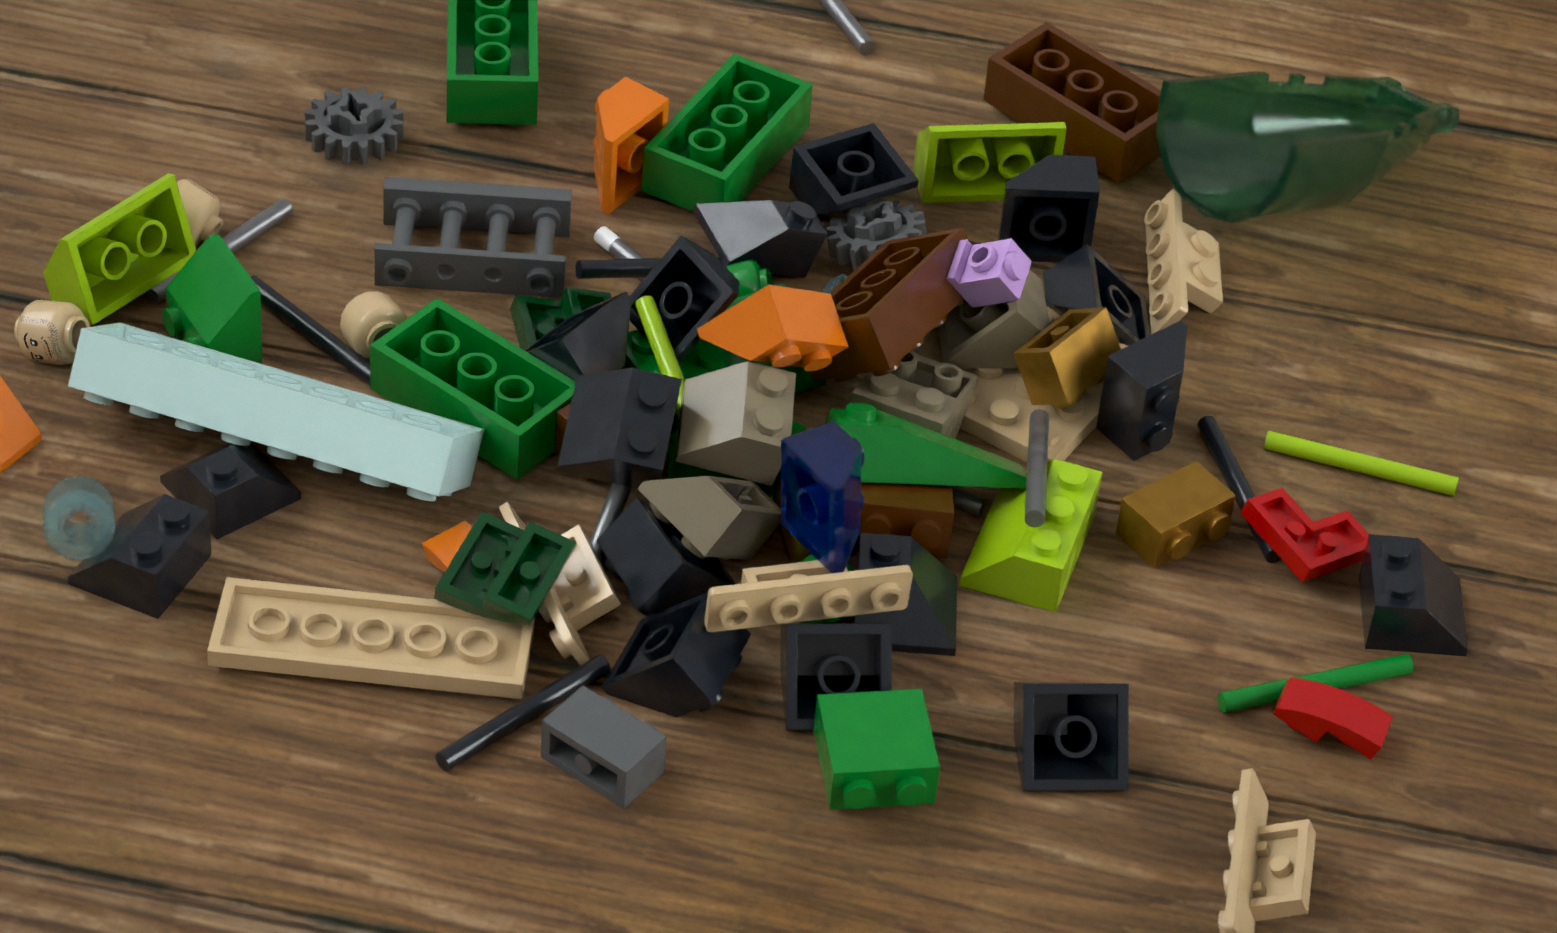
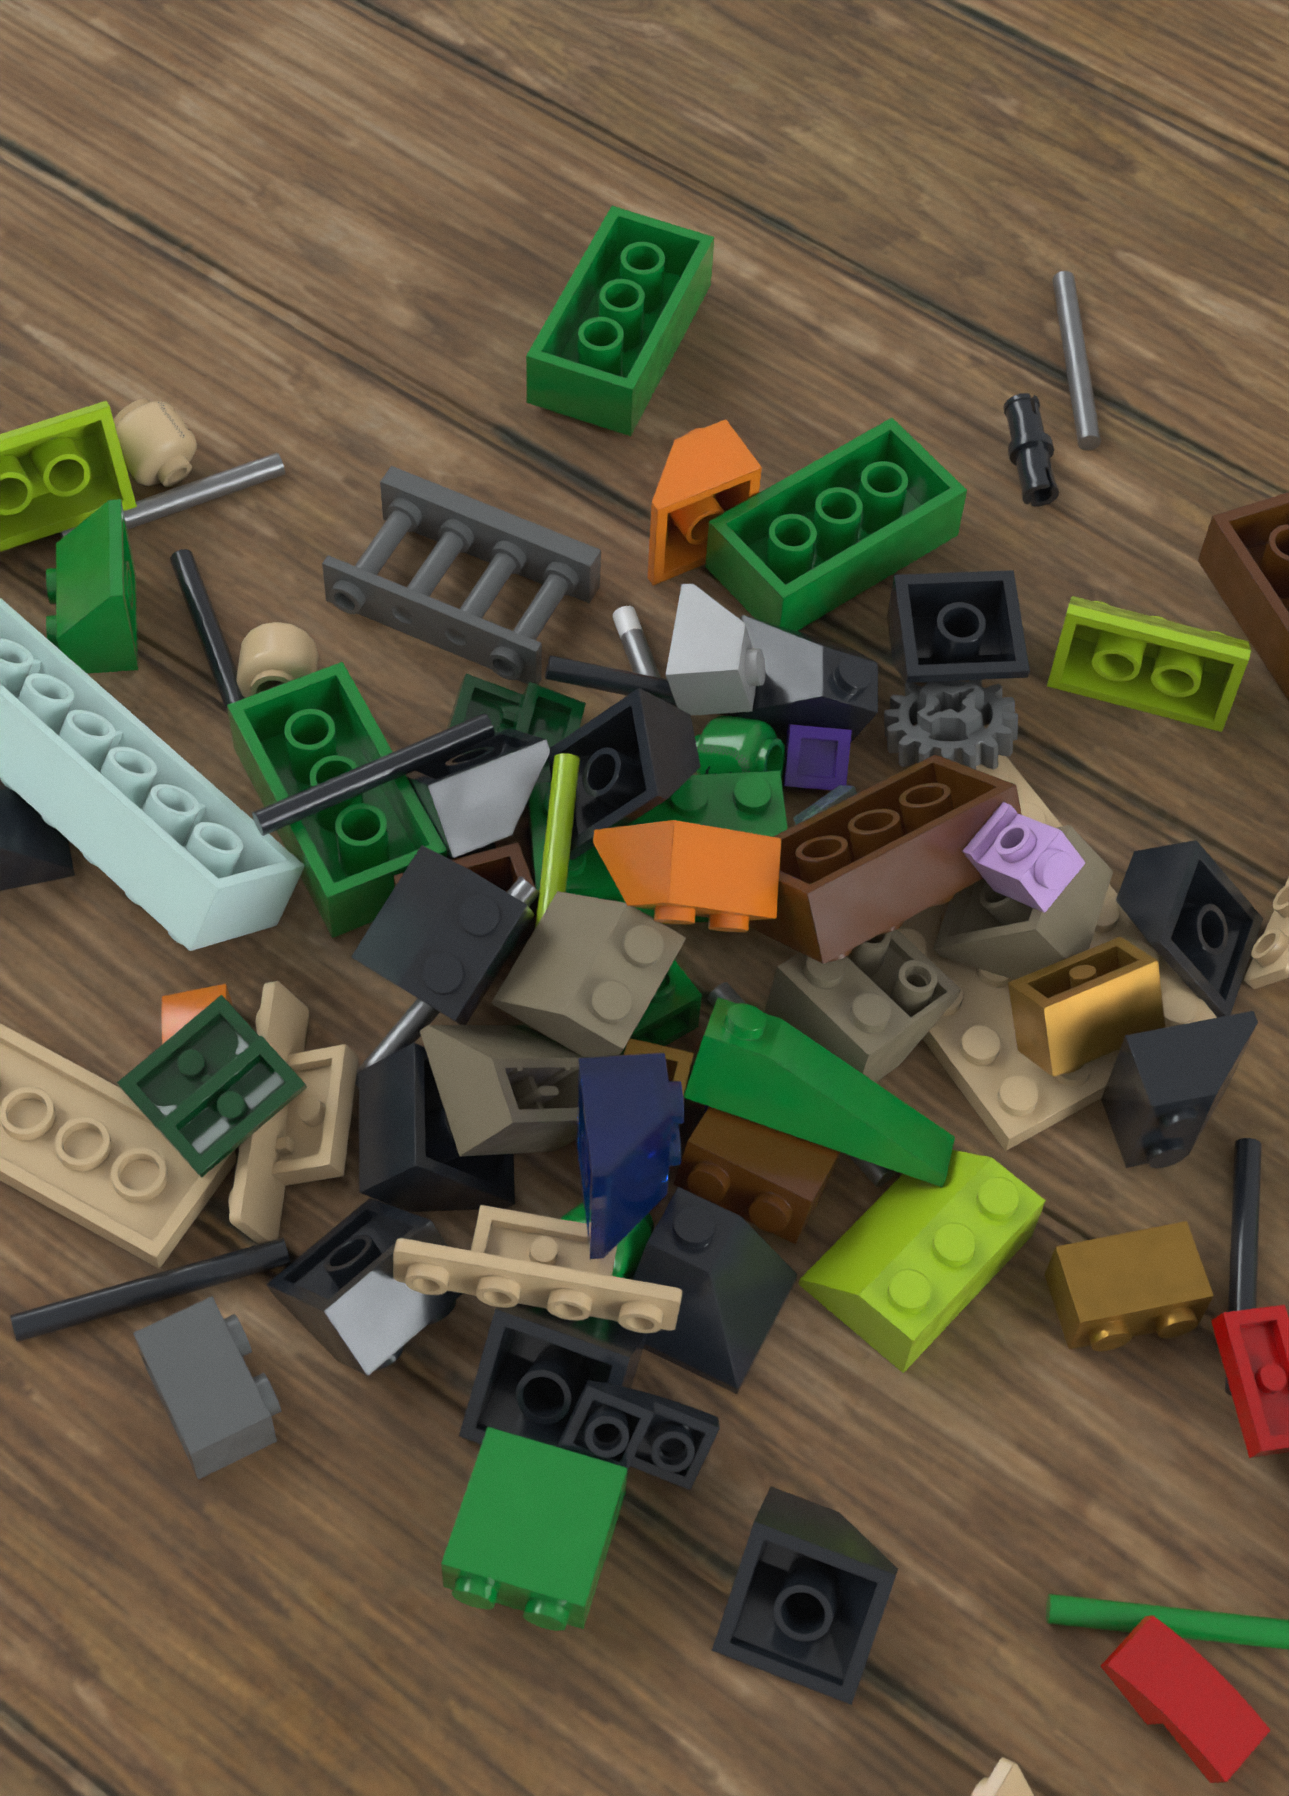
camera: 25 degrees right, 15 degrees up
dark grey gear [305,87,404,165] -> none
black slope [998,155,1100,263] -> none
flat silver bar [1025,409,1049,527] -> none
none -> black bar [252,713,495,836]
none -> black slope [558,1380,720,1490]
none -> light grey slope [666,584,765,715]
none -> dark purple plate [782,724,852,792]
none -> black pin [1003,393,1059,507]

